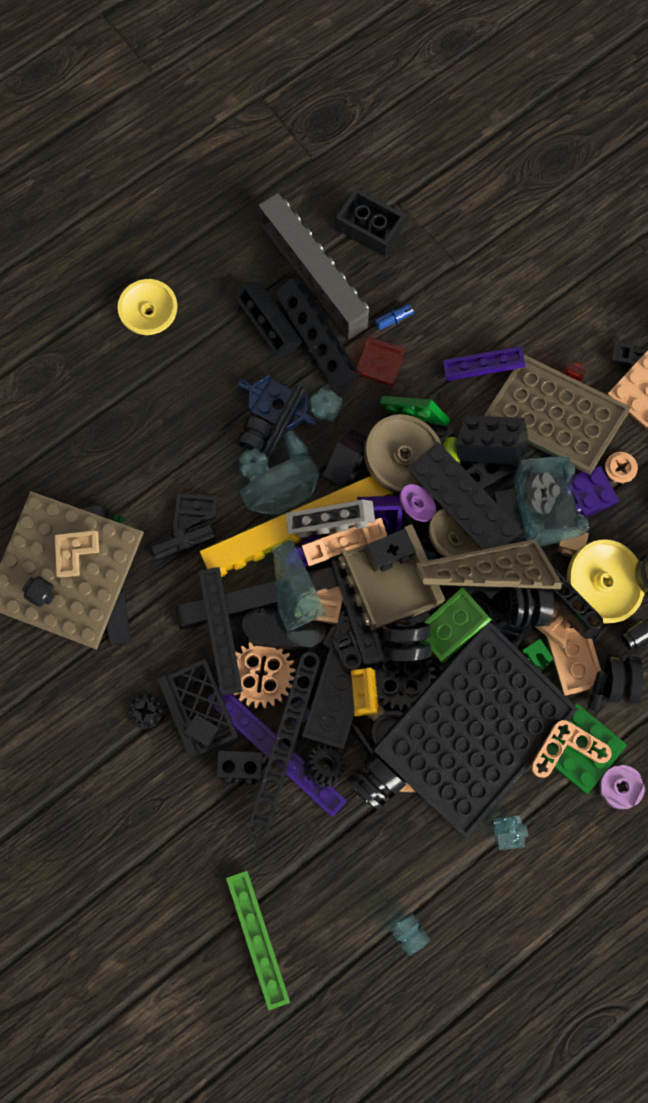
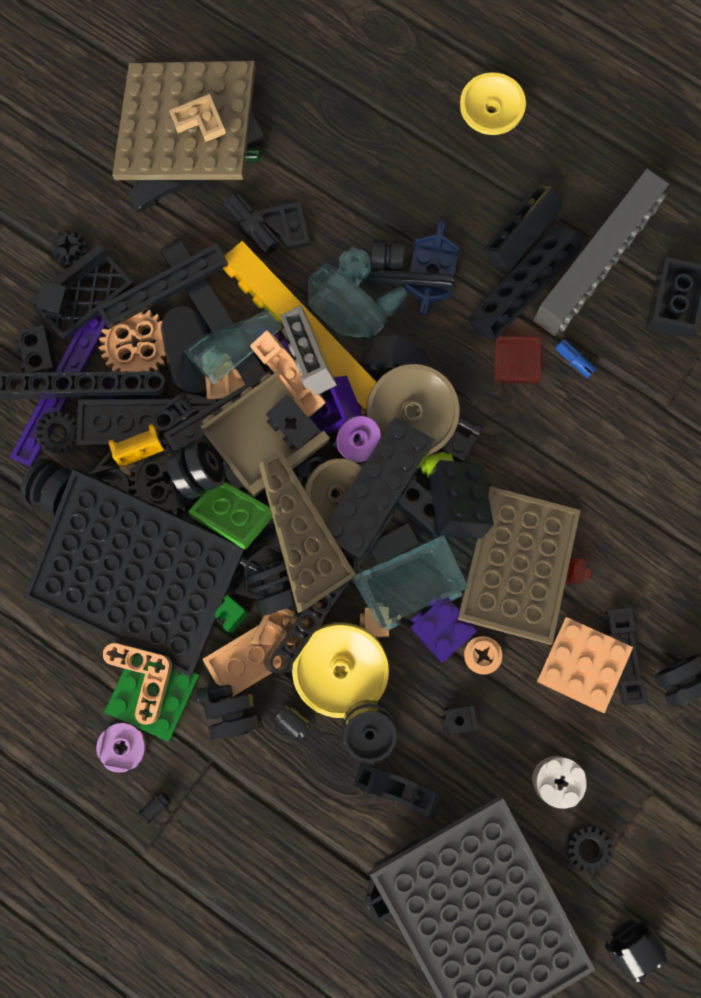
camera: 75 degrees right, 5 degrees up
black head [22,576,55,607] -> none
clear light blue brick [310,388,342,422] -> none
green wing [380,396,451,427] -> none
dark purple plate [443,346,526,381] -> none
clear light blue brick [494,816,528,851] -> none
dark grey plate [524,472,560,514] -> none

